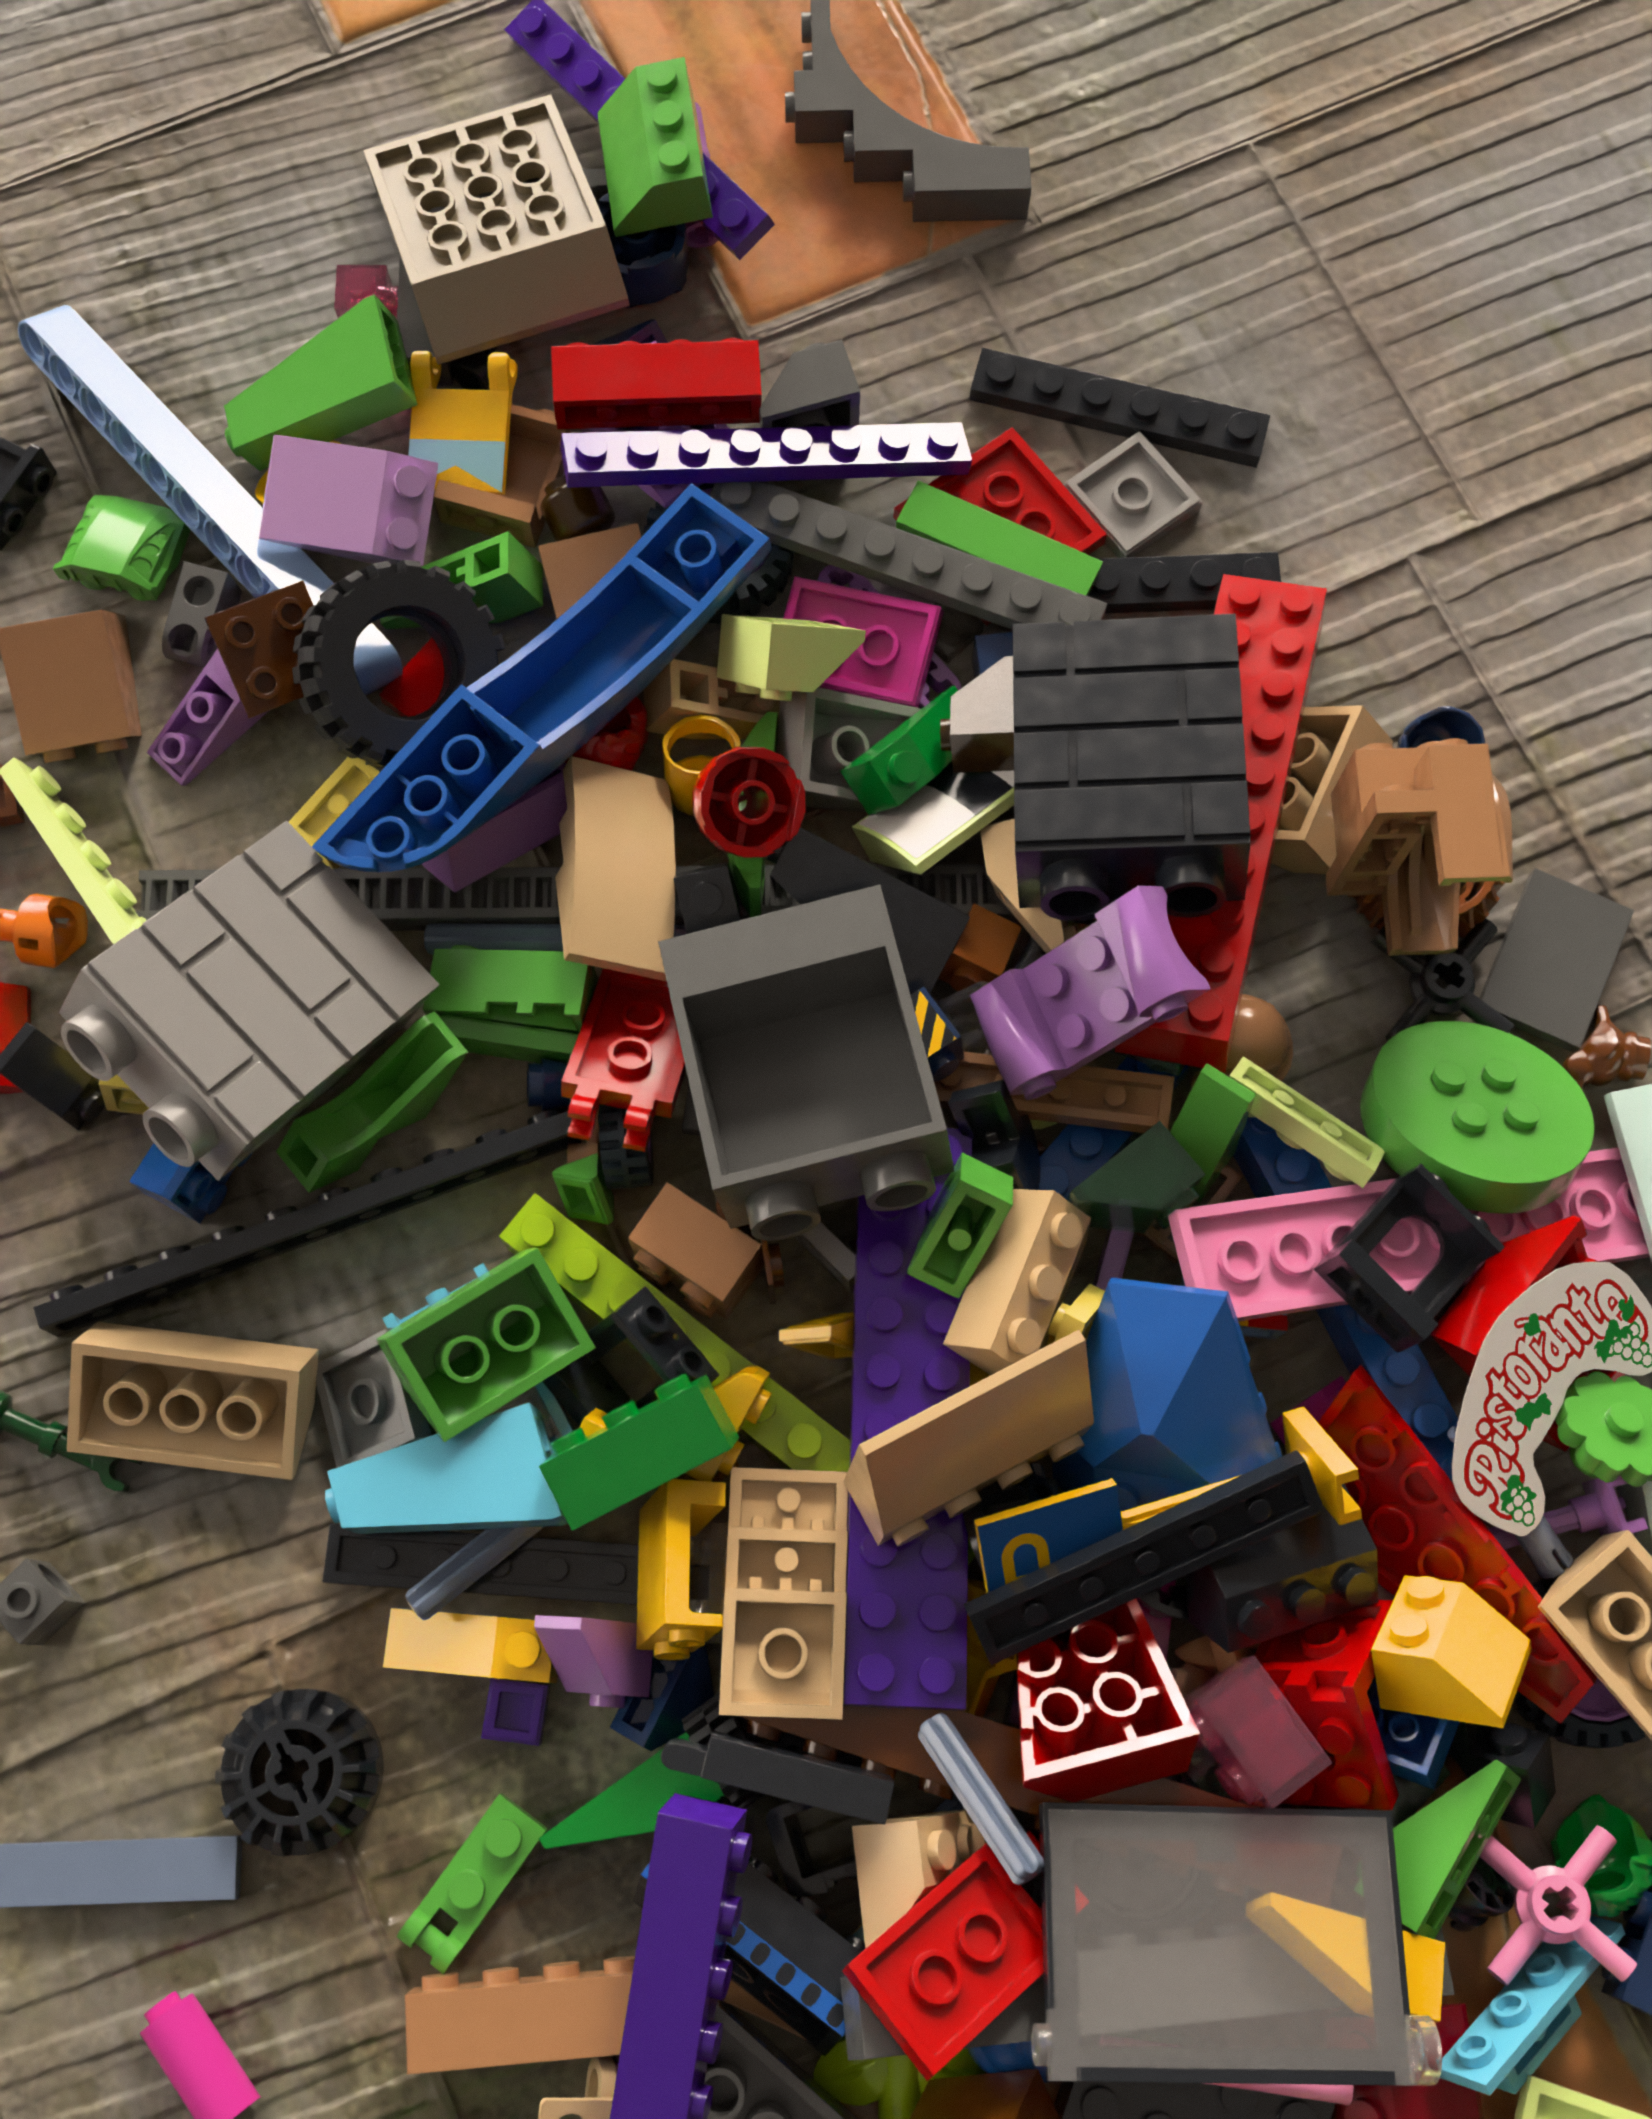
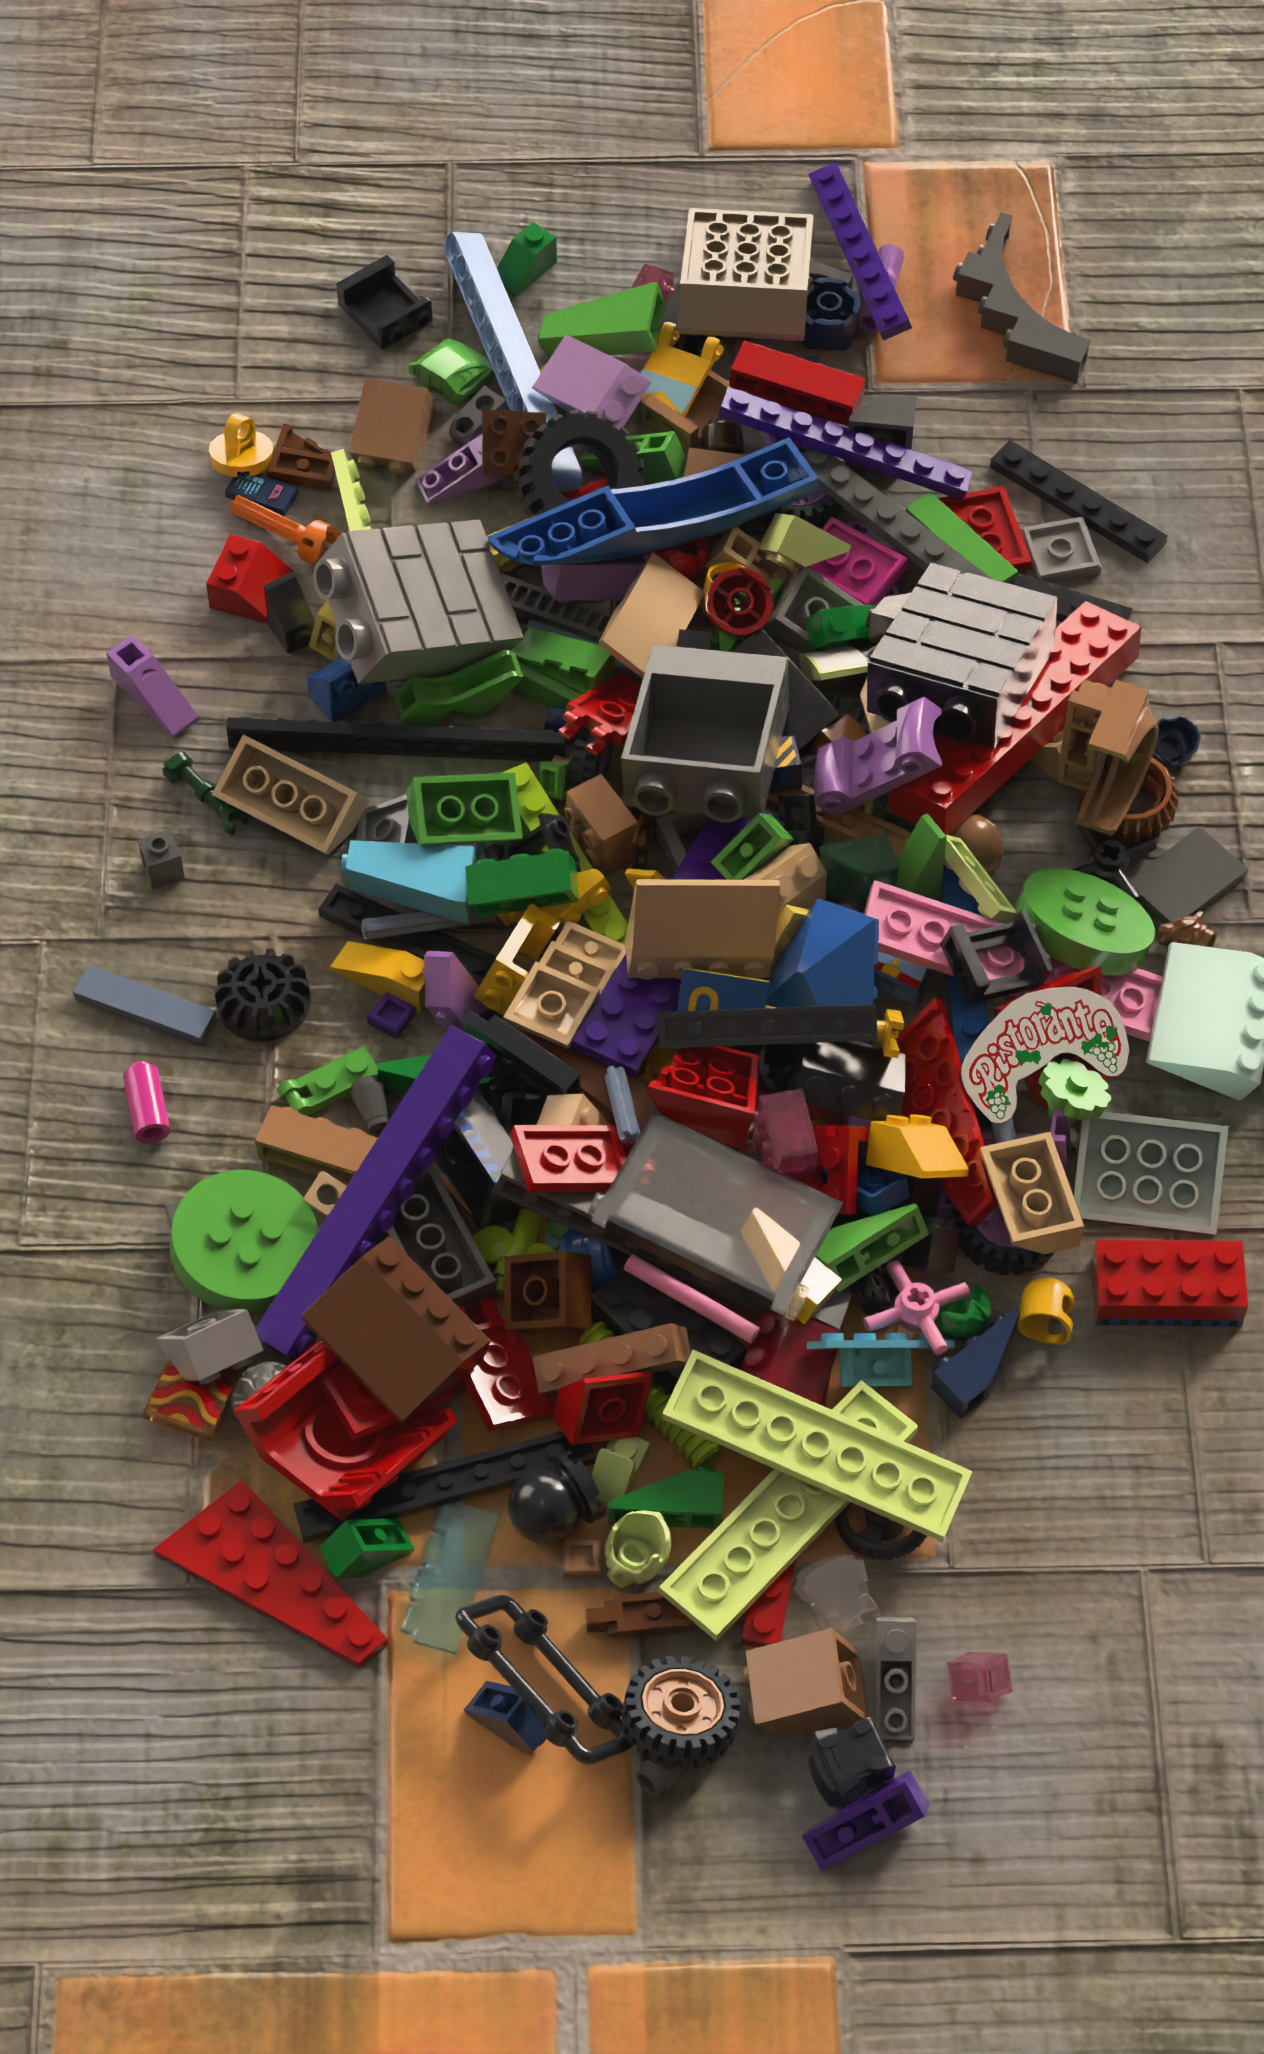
camera: 25 degrees right, 15 degrees down
bright green slope [597,57,713,237] -> none
none -> dark grey cone [350,1075,389,1131]
none -> green slope [497,221,557,297]

